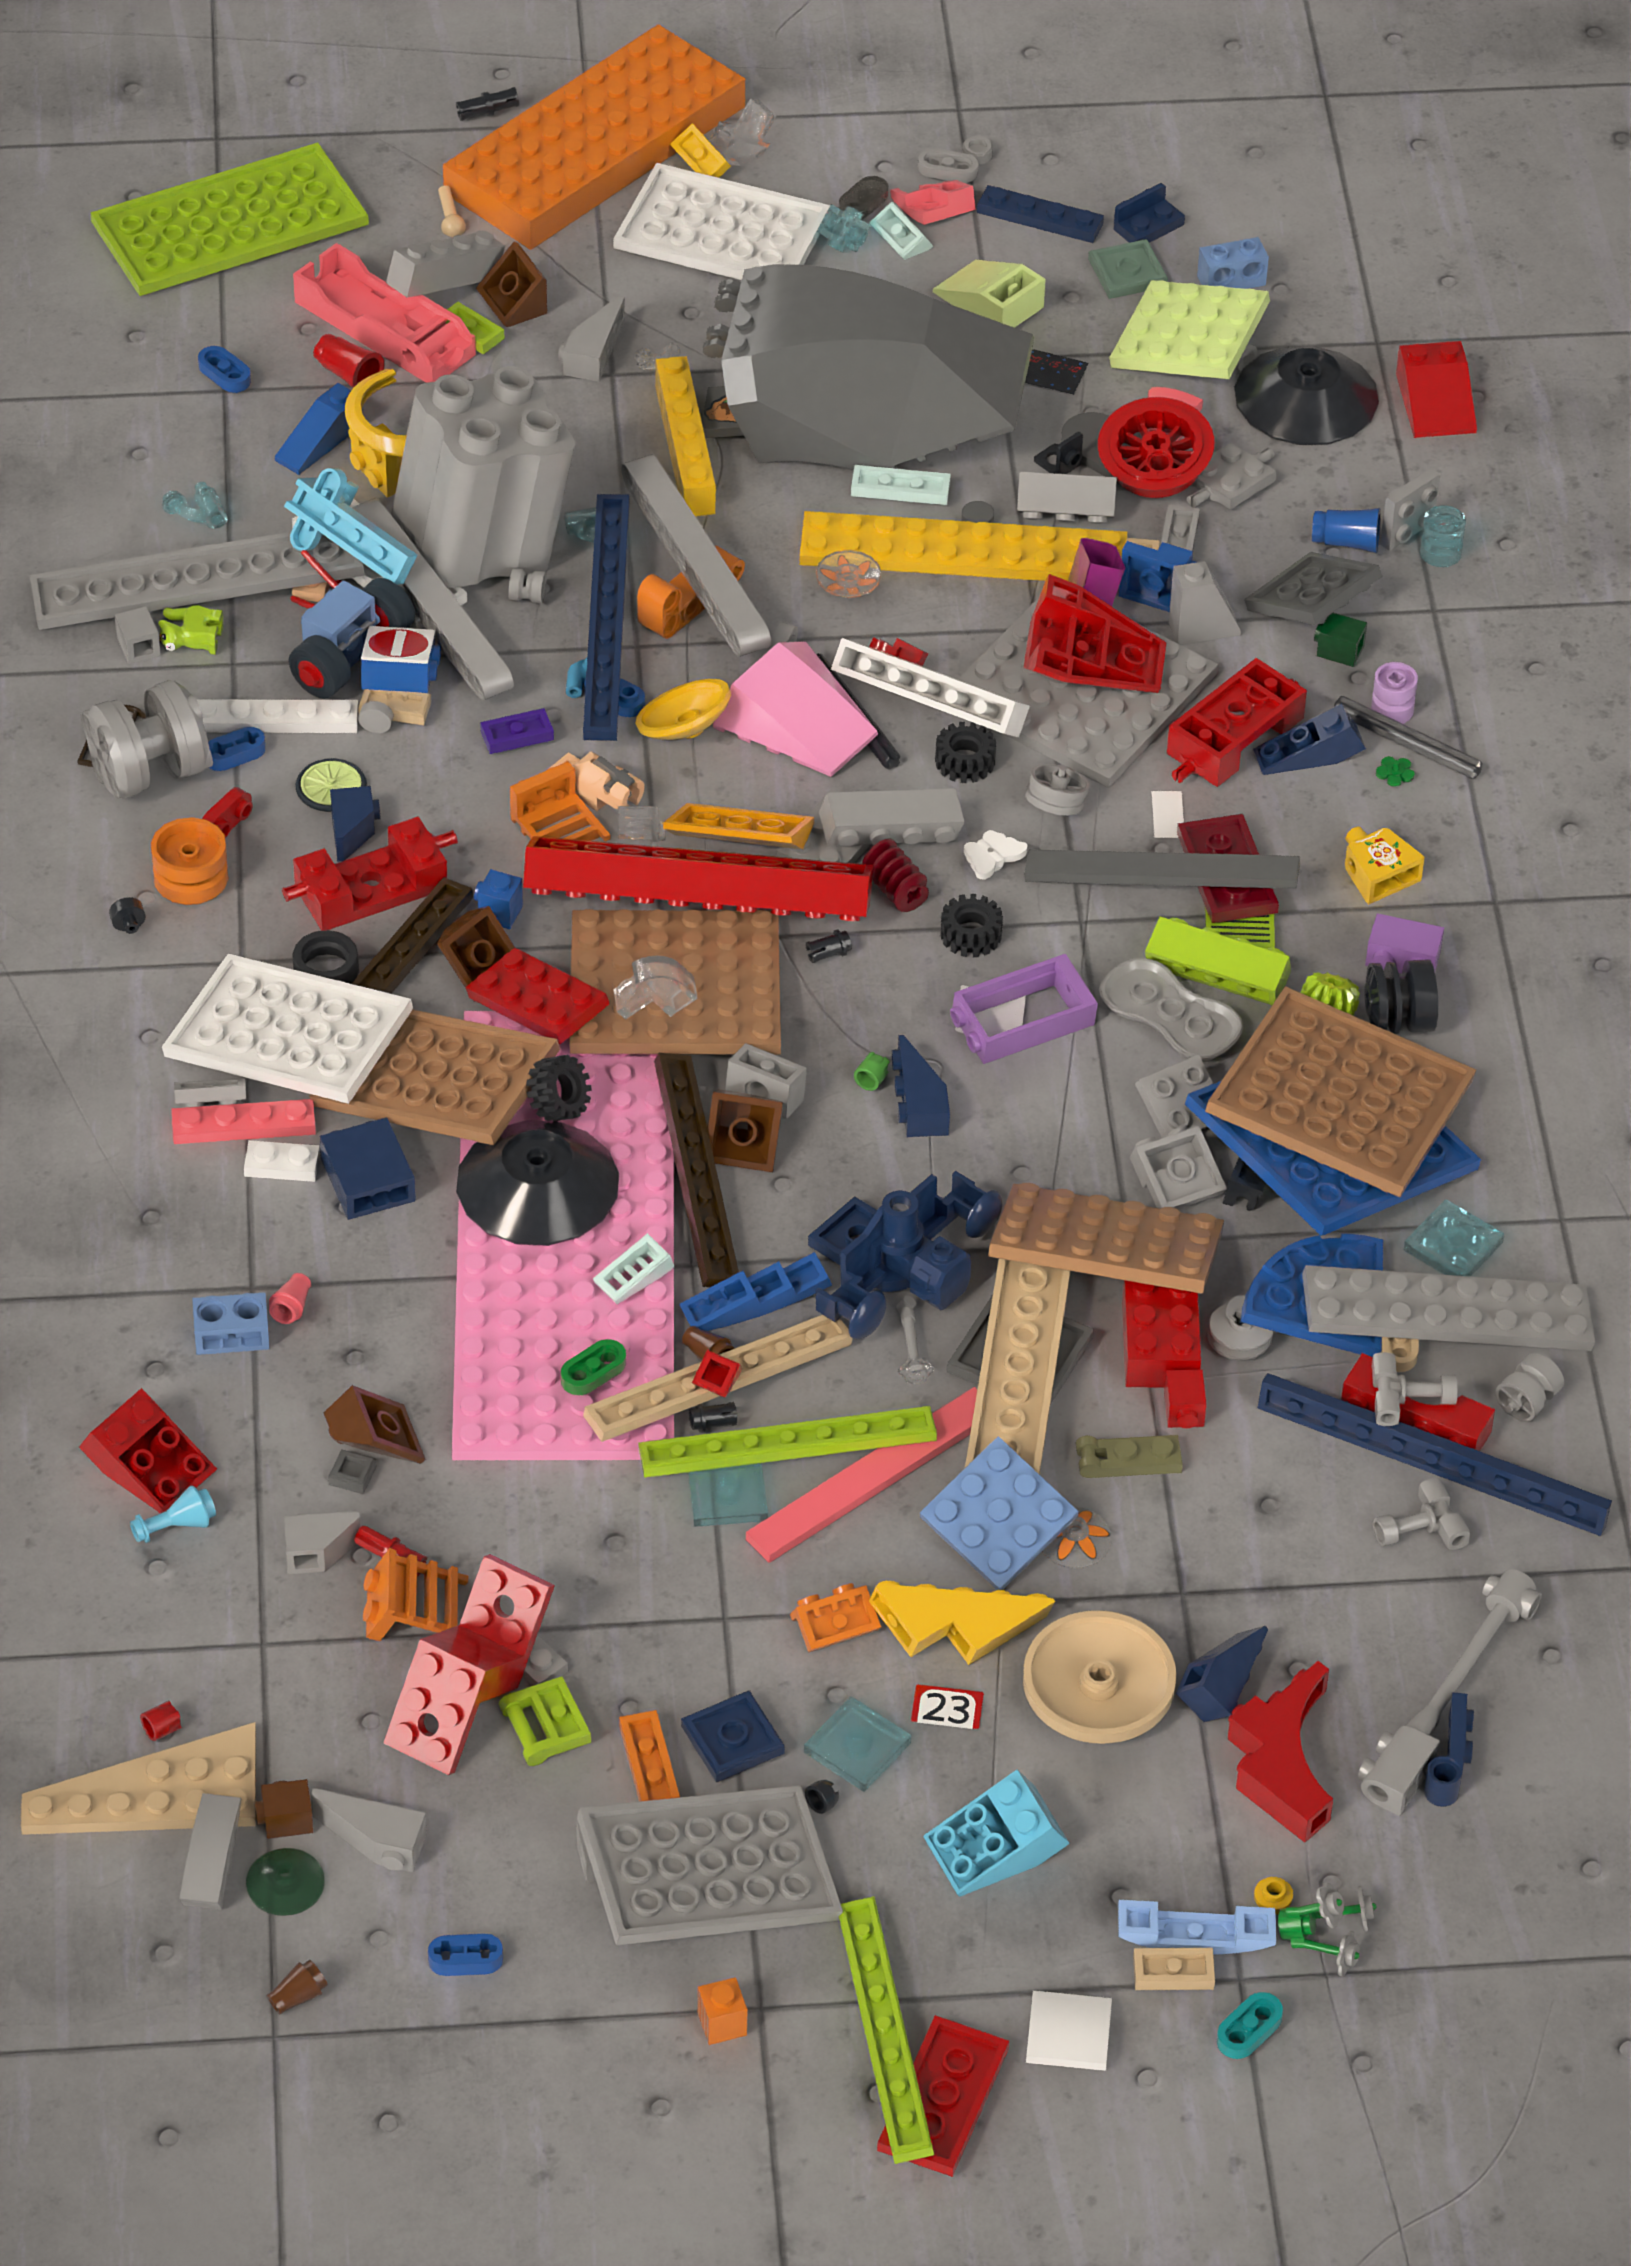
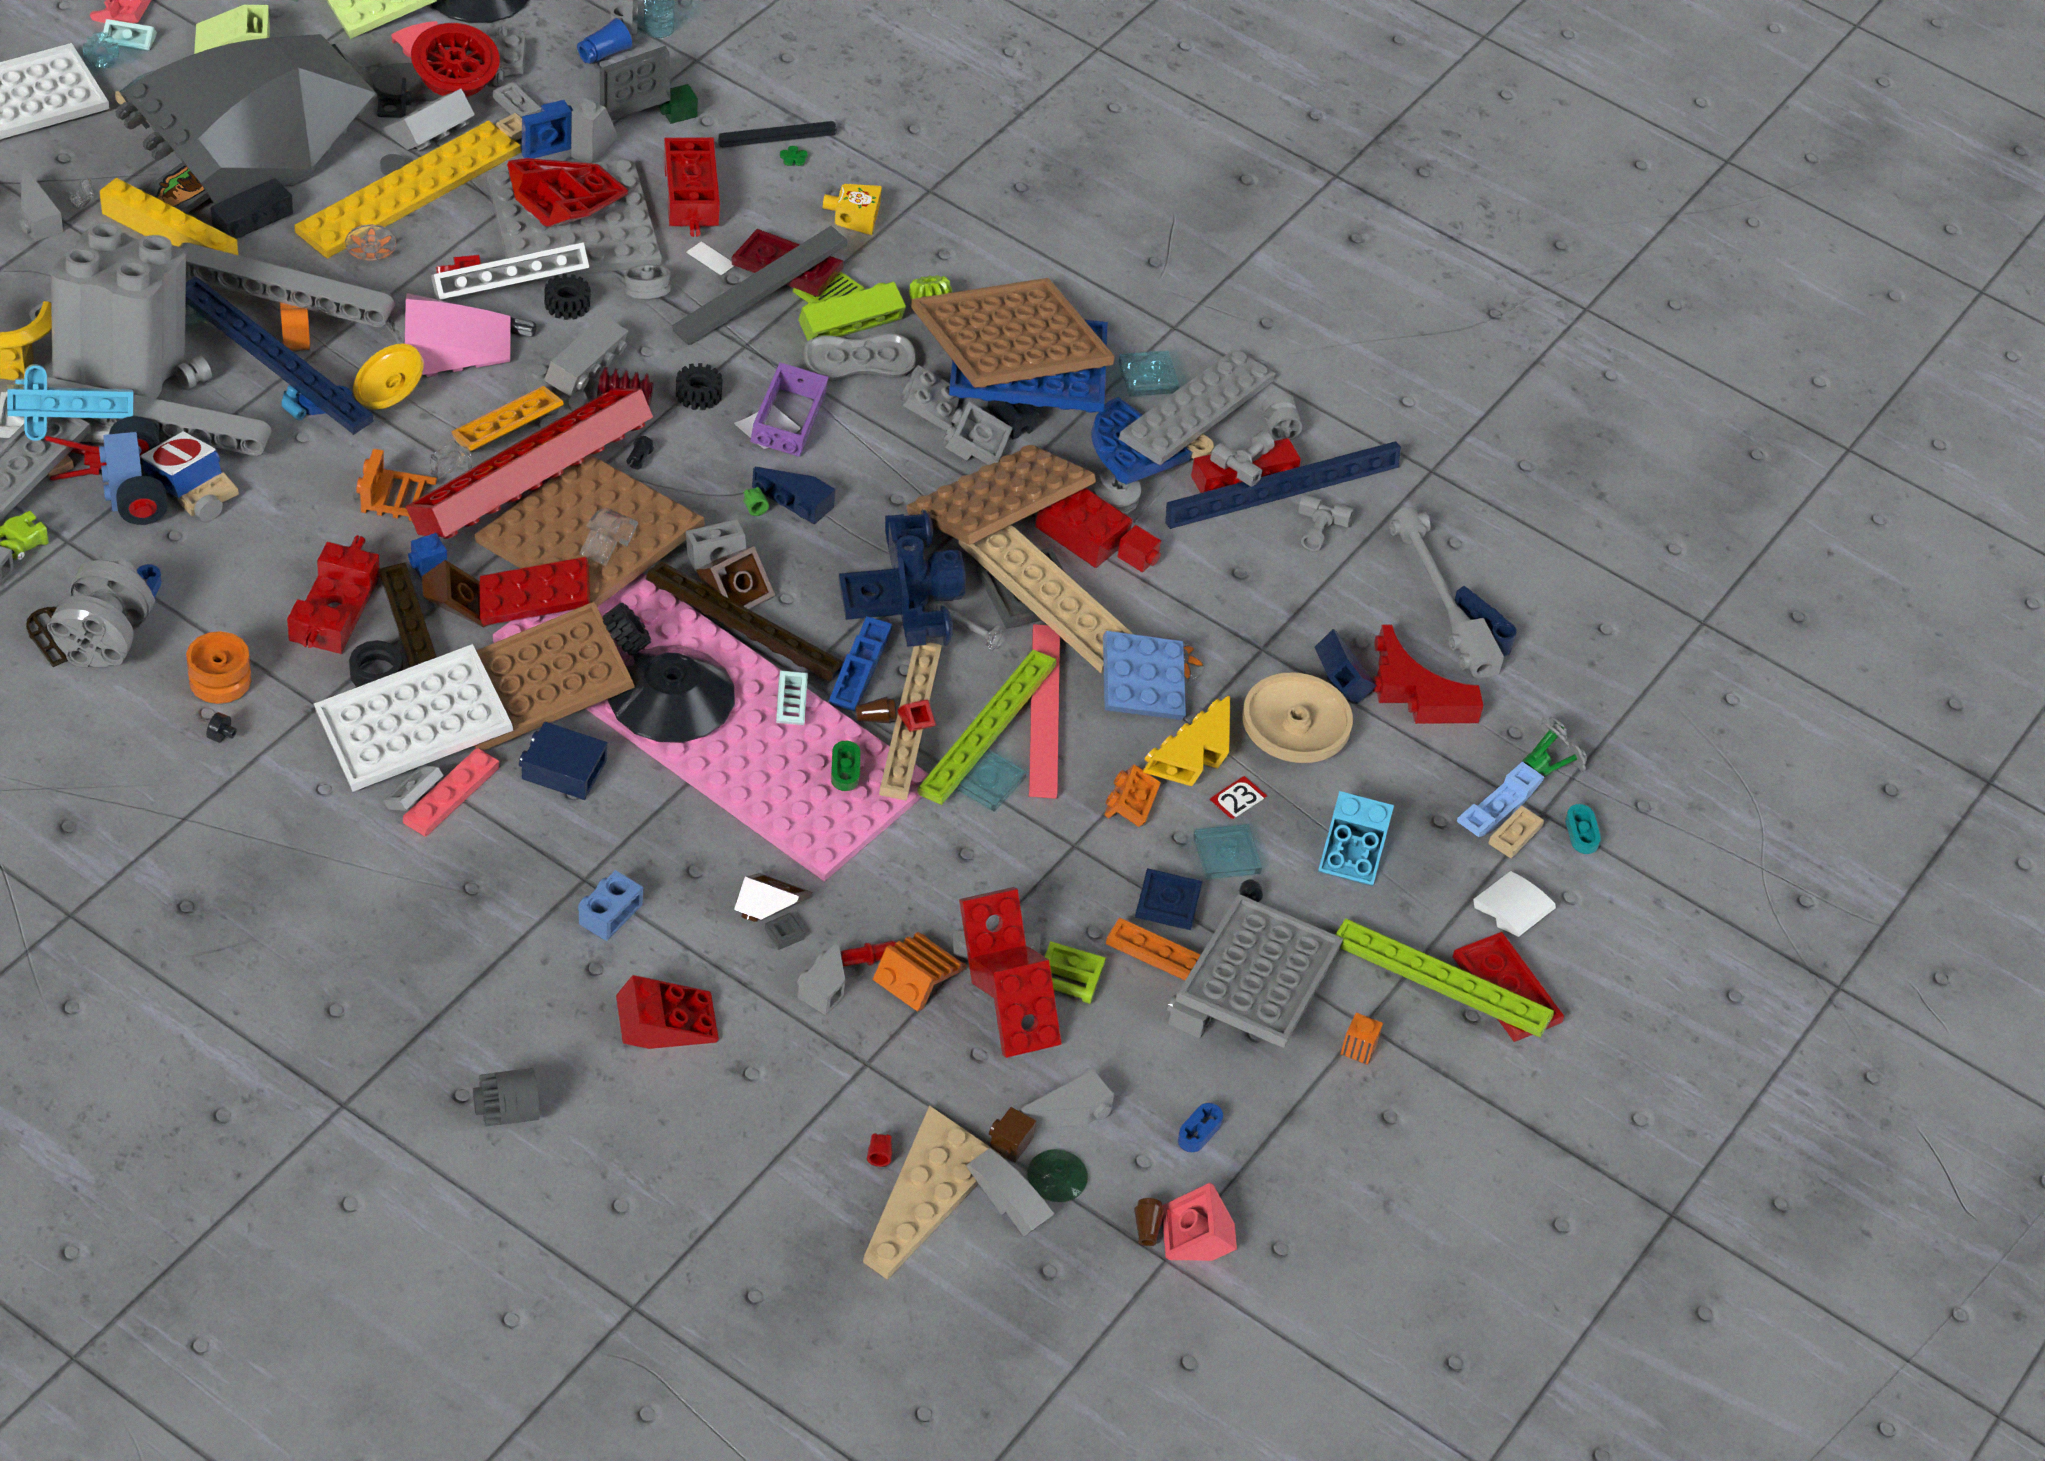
camera: 55 degrees left, 0 degrees up
medium azure piece [130,1486,216,1543] -> none
white plate [197,699,358,733] -> none
red plate [202,787,253,838] -> none
white plate [244,1140,320,1182] -> none
coral cone [269,1273,311,1324] -> none
yellowish green wheel [295,758,367,812] -> none
dark blue slope [330,786,381,862] -> none
dark purple plate [480,708,554,754] -> none
light nougat plate [548,751,644,812] -> none
black pin [689,1402,737,1433] -> none
clear smoke plate [839,176,889,222] -> none
light aqua plate [851,465,951,505] -> none
white animal [964,830,1028,880] -> none
magenta piece [1068,538,1125,606] -> none
olive plate [1075,1435,1183,1478] -> none
dark blue slope [1253,703,1366,775] -> none
yellow plate [1254,1877,1293,1915] -> none
black wheel [1364,959,1438,1034] -> none
medium lavender brick [1365,913,1444,974] -> none
lavender wheel [1371,662,1418,724] -> none
none -> black brick [210,178,293,239]
none -> coral slope [1162,1183,1237,1261]

